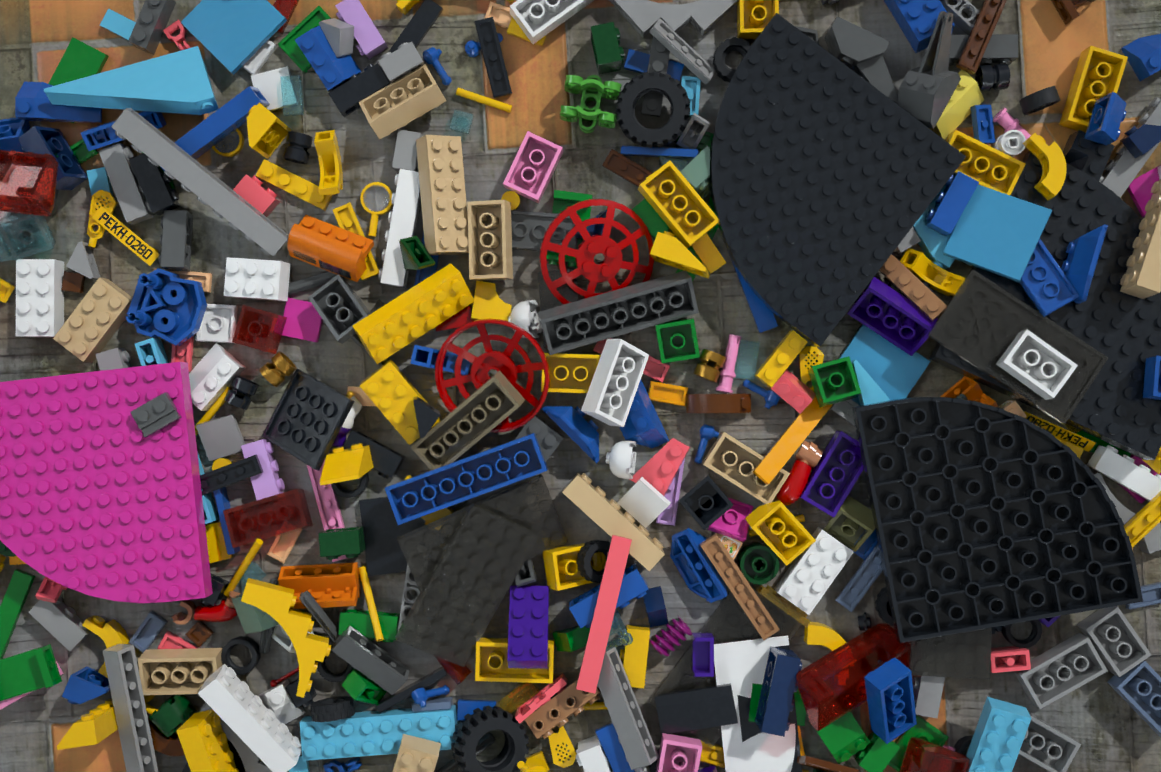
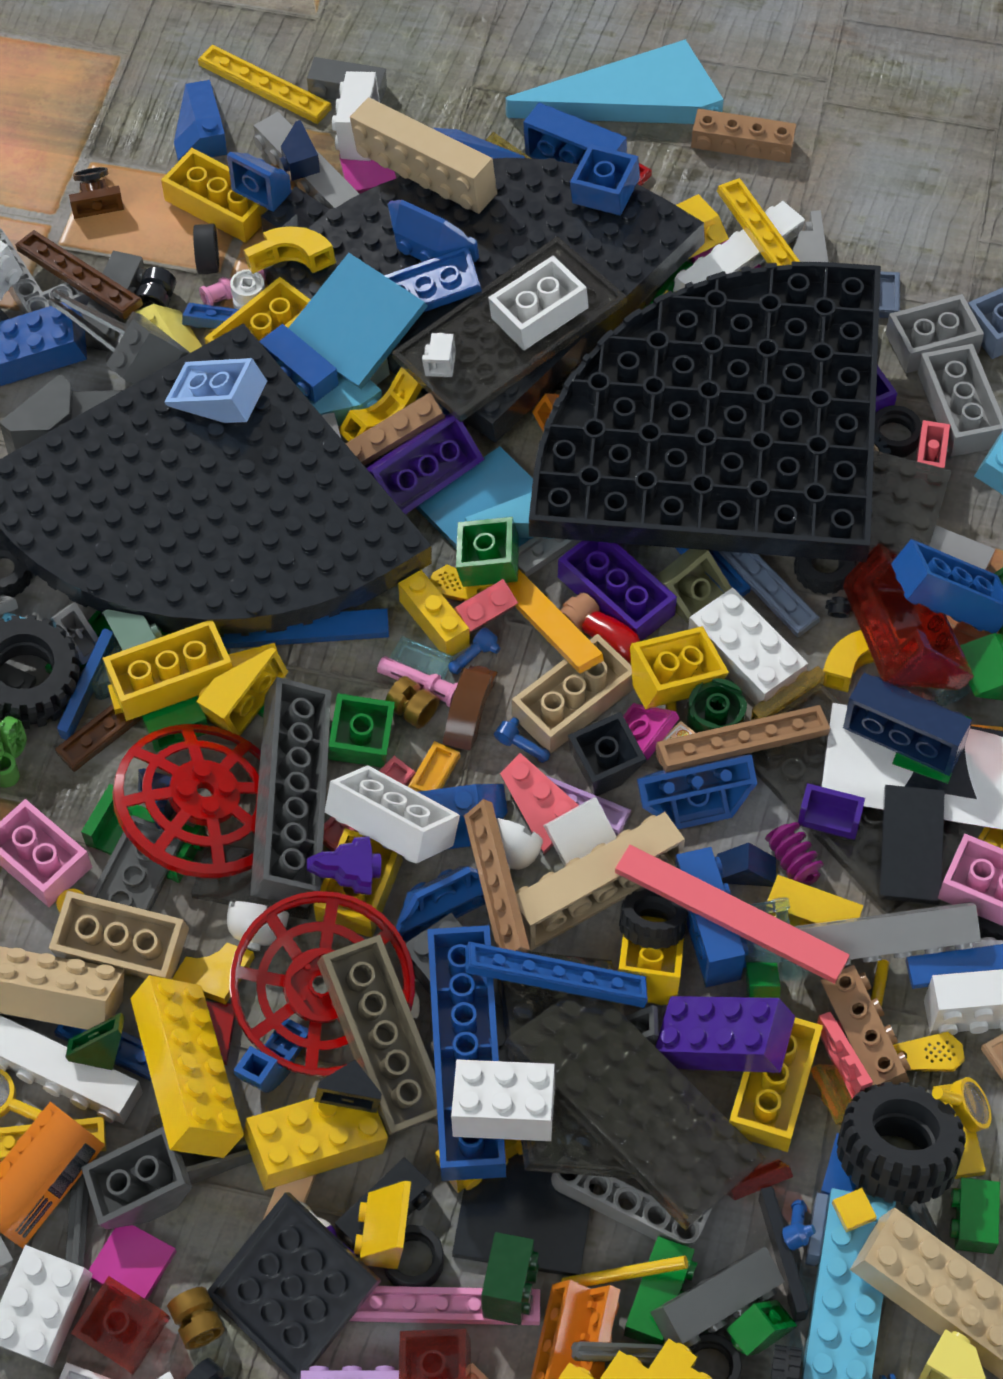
camera: 75 degrees left, 30 degrees down
none -> light blue slope [164,358,267,423]
none -> dark purple rock [307,837,381,895]
none -> white brick [422,333,456,377]
none -> white brick [451,1060,555,1141]
none -> medium nougat plate [464,799,530,953]
none -> blue tile [465,942,648,1008]
none -> yellow tile [832,1188,877,1233]

